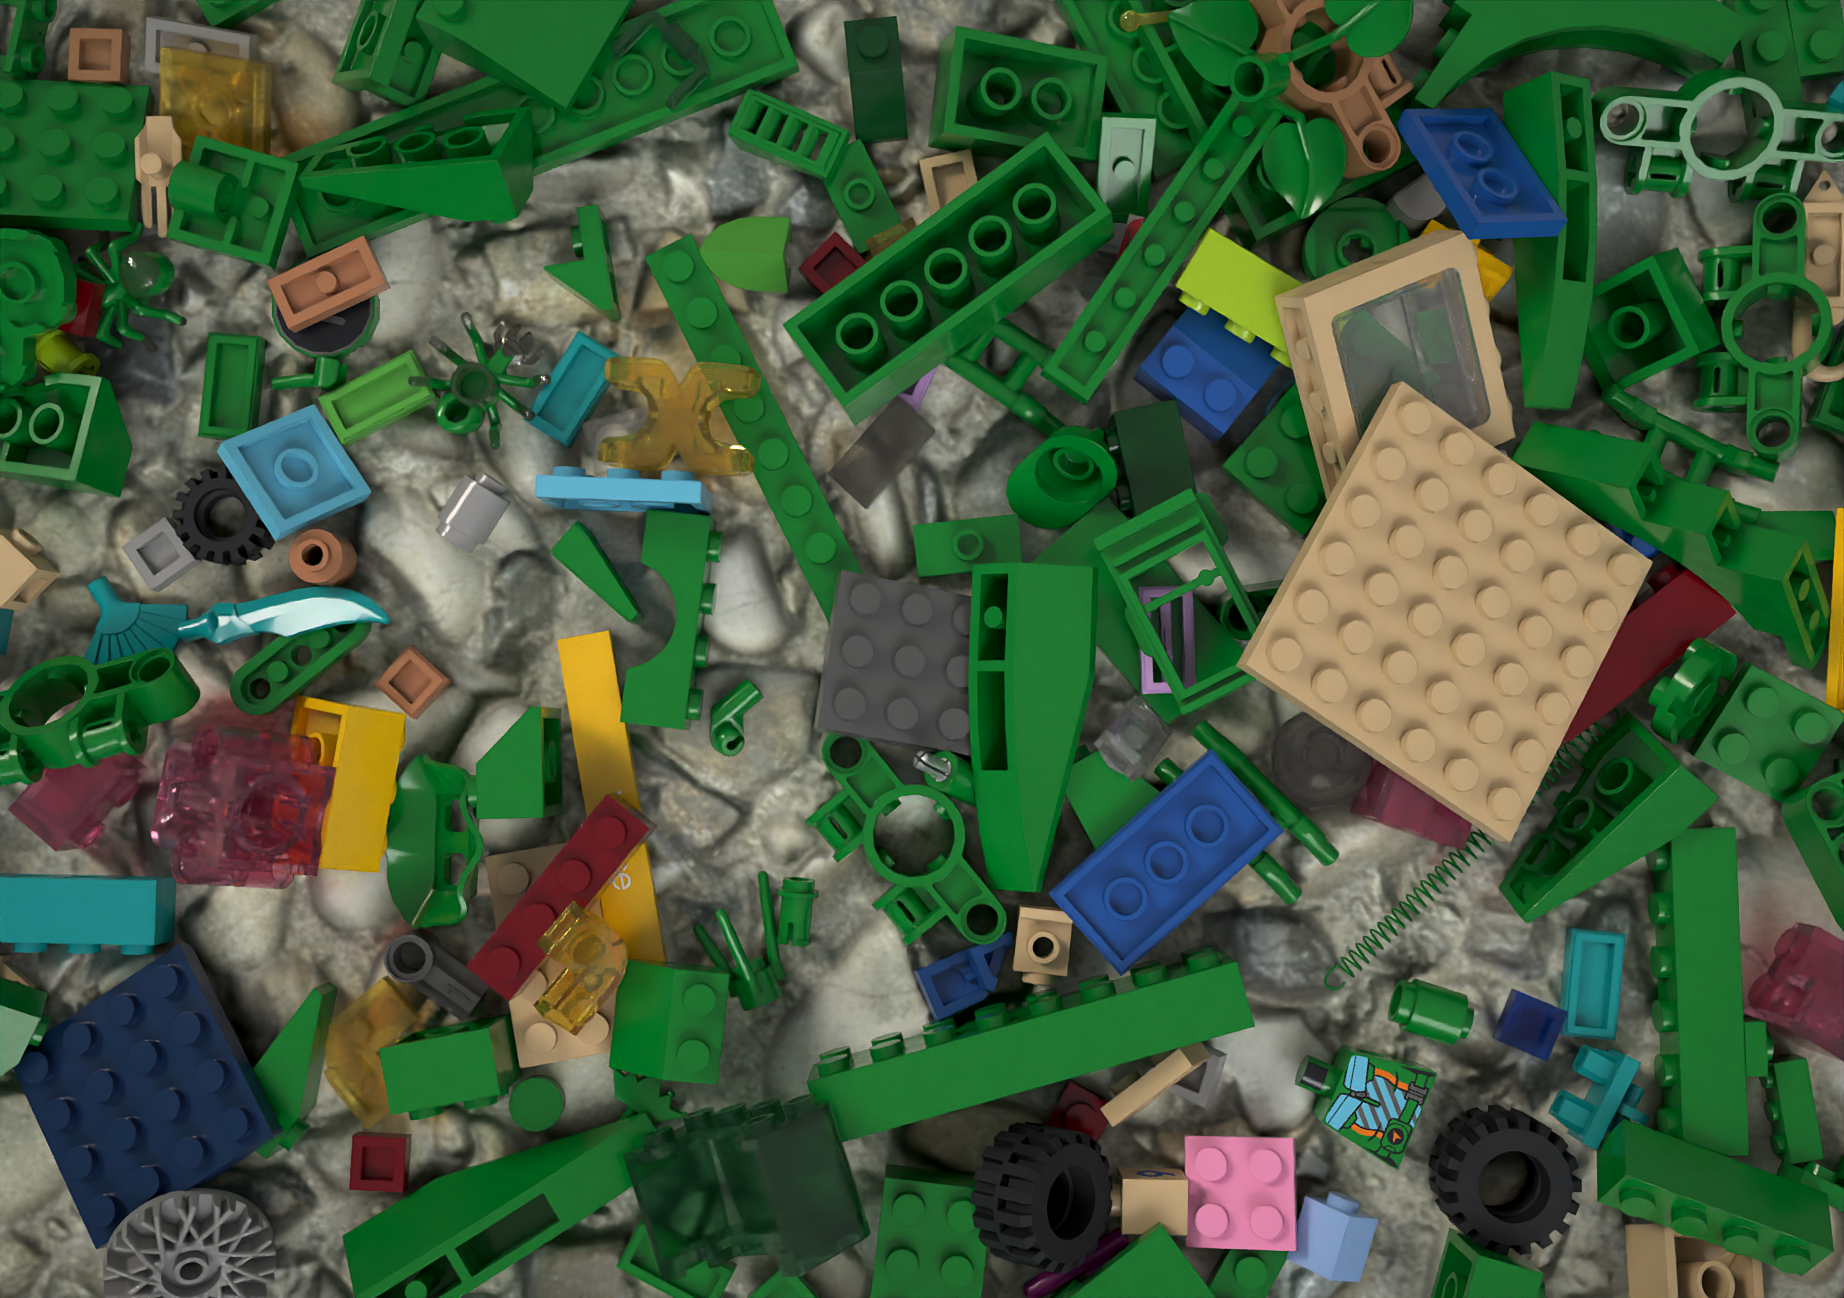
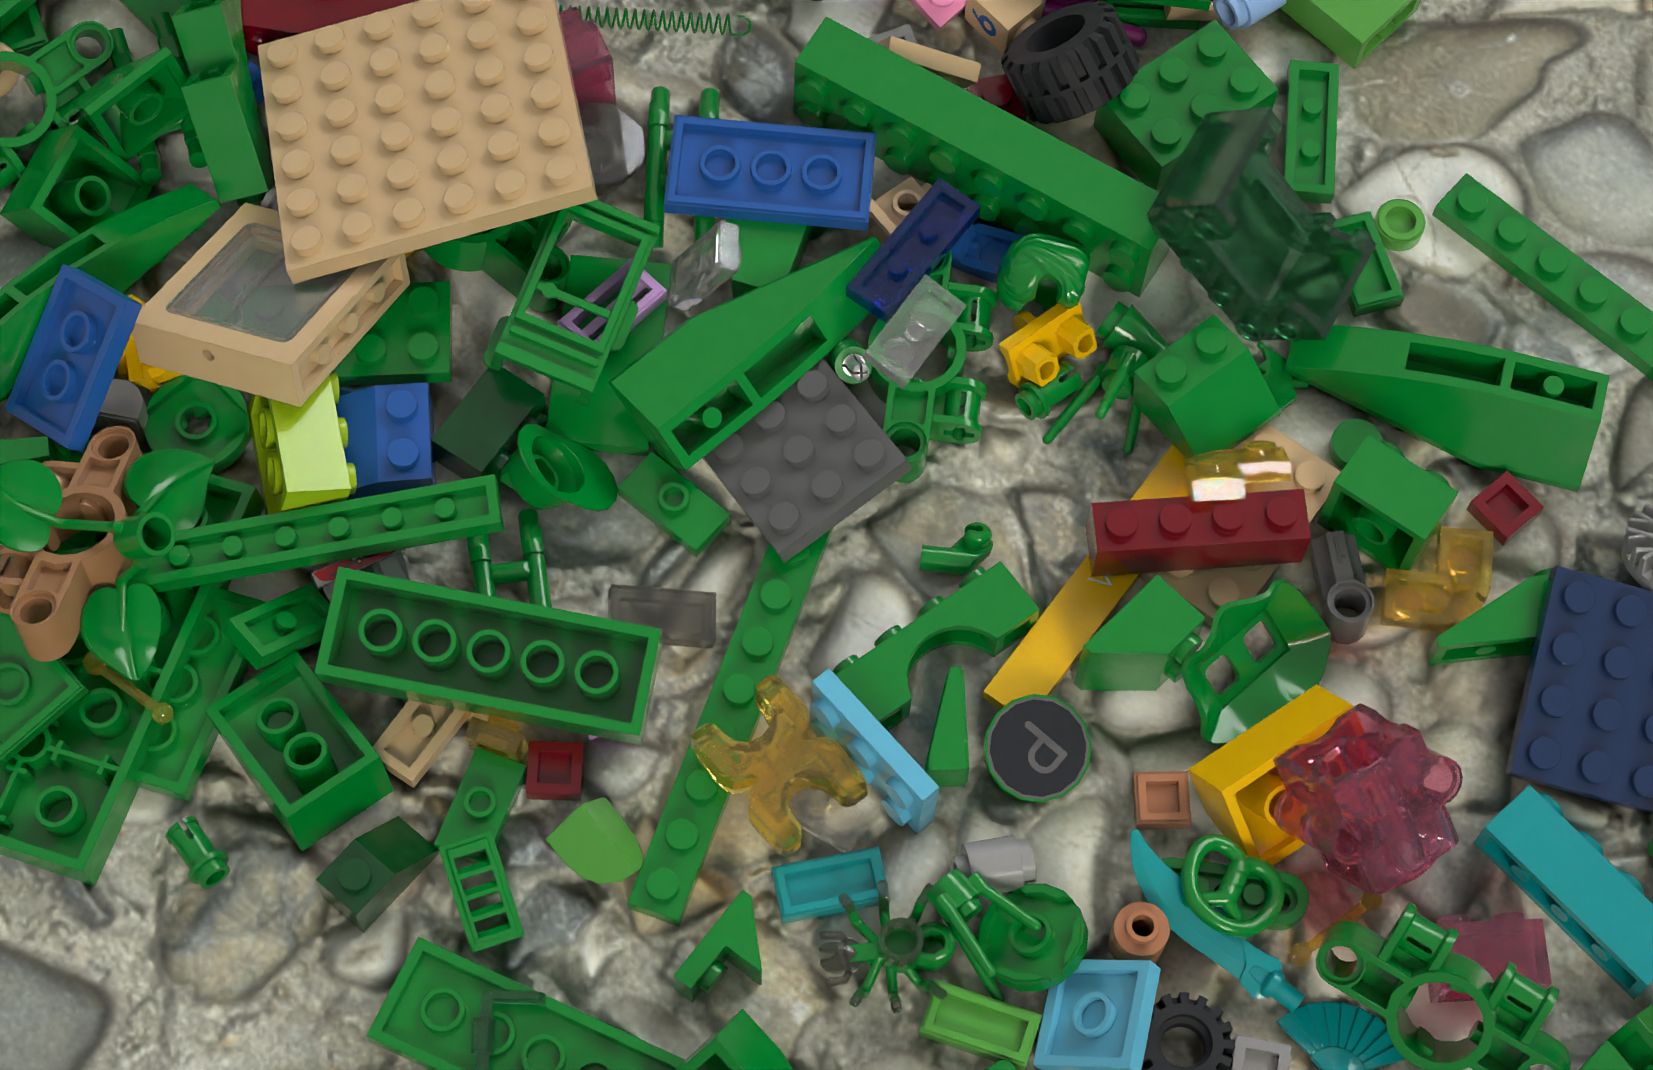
camera: 140 degrees left, 20 degrees down
none -> green slope [72,47,189,162]
none -> clear blue plate [846,178,981,324]
none -> clear plate [862,274,967,389]
none -> green plant [925,868,1041,1002]
none -> green tile [977,883,1088,992]
none -> black tile [983,694,1092,803]
none -> green hair [996,232,1090,313]
none -> yellow hips [999,301,1097,388]
none -> green cone [1095,301,1171,360]
none -> green piece [1181,834,1285,940]
none -> clear yellow hinge [1288,889,1383,967]

